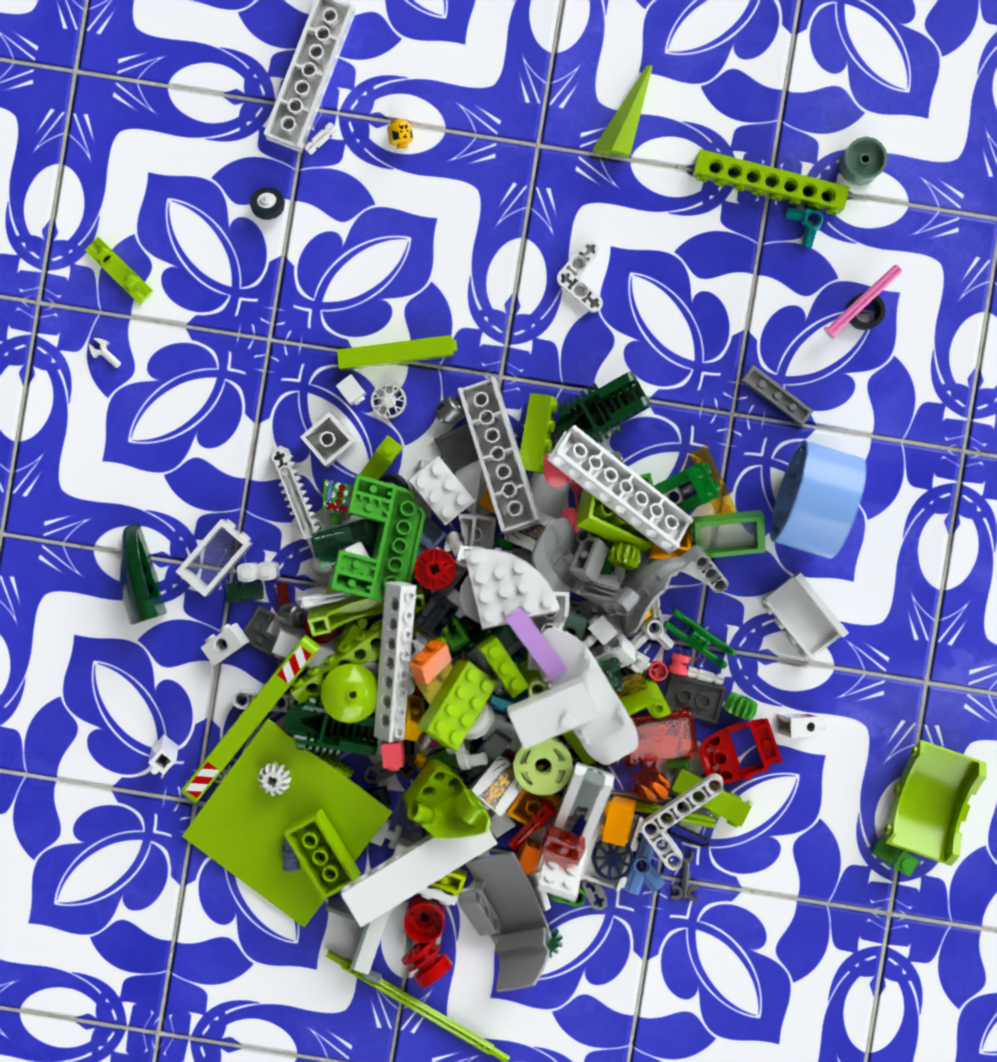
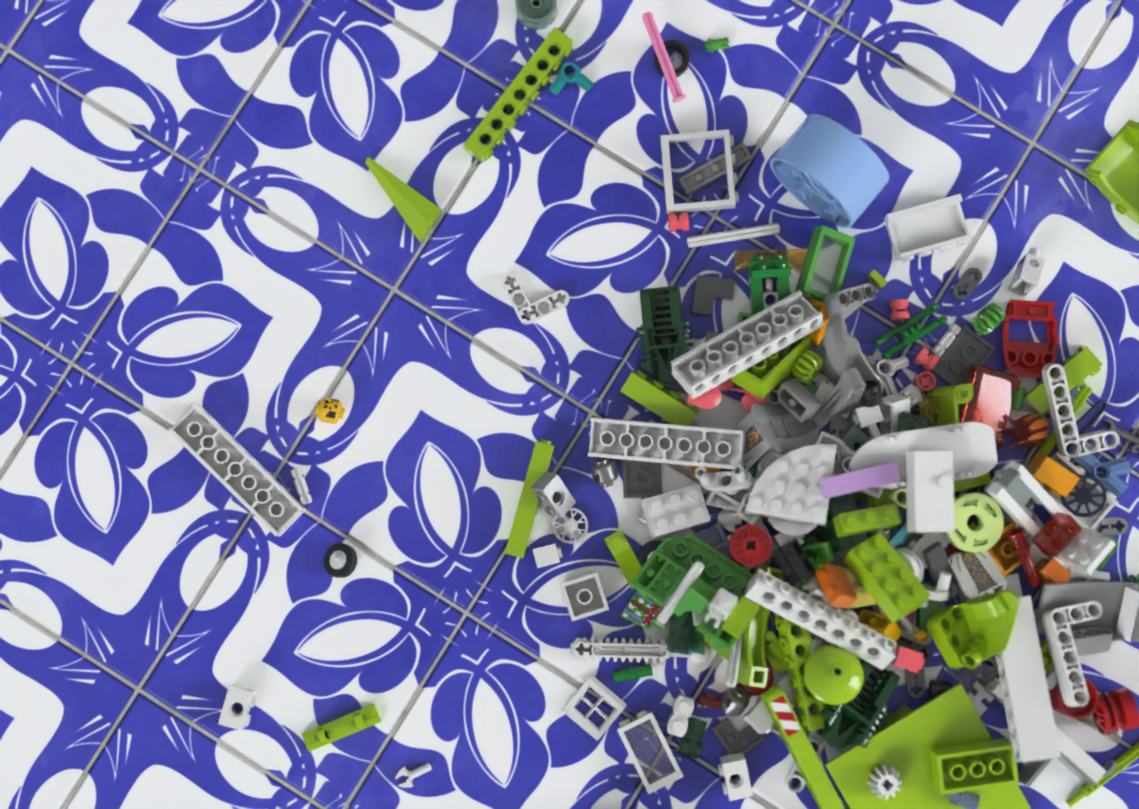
camera: 65 degrees left, 5 degrees down
none -> white brick [218,684,257,730]
none -> light grey brick [531,472,576,518]
none -> white piece [562,674,627,741]
none -> green pin [613,663,653,683]
none -> white axle [657,561,705,625]
none -> white window [660,129,739,214]
none -> coral wheel [668,212,689,232]
none -> bright green arch [673,577,717,617]
none -> white axle [687,223,780,248]
none -> dark grey tile [691,275,735,316]
none -> white connector [695,464,753,495]
none -> bright green pin [704,37,729,53]
none -> white brick [704,587,738,629]
none -> lime tile [722,595,760,639]
none -> black wheel [861,380,881,407]
none -> lime tile [866,270,887,290]
none -> coral wheel [889,299,910,321]
none -> dark grey beam [951,268,982,301]
none -> white beam [1041,601,1103,707]

